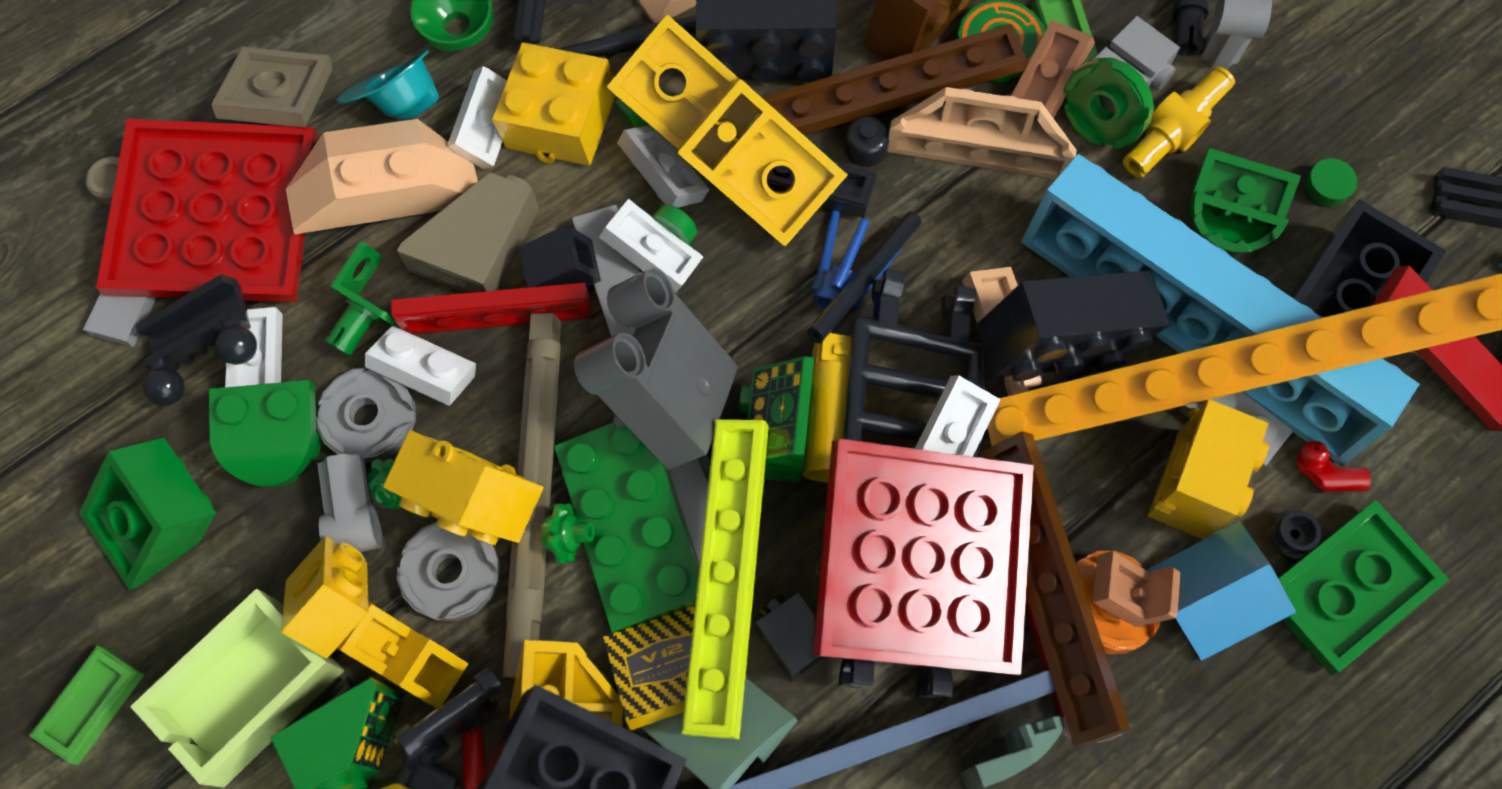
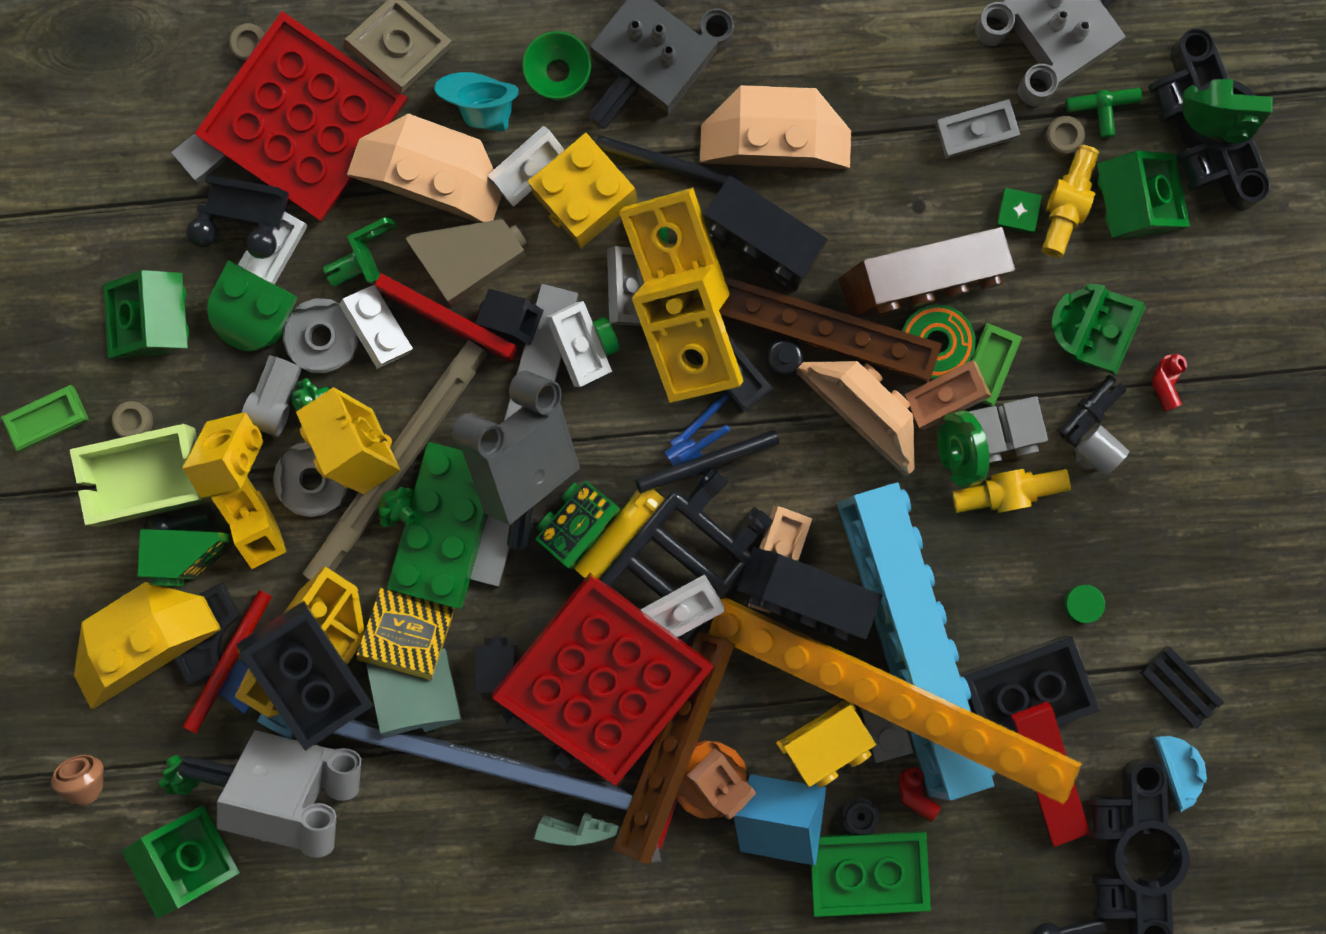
camera: 35 degrees right, 15 degrees up
black plate [392,668,505,770] -> none
neon yellow tile [681,420,769,740] -> none
green slope [1188,148,1301,253] -> none
none -> dark tan tile [112,401,153,437]

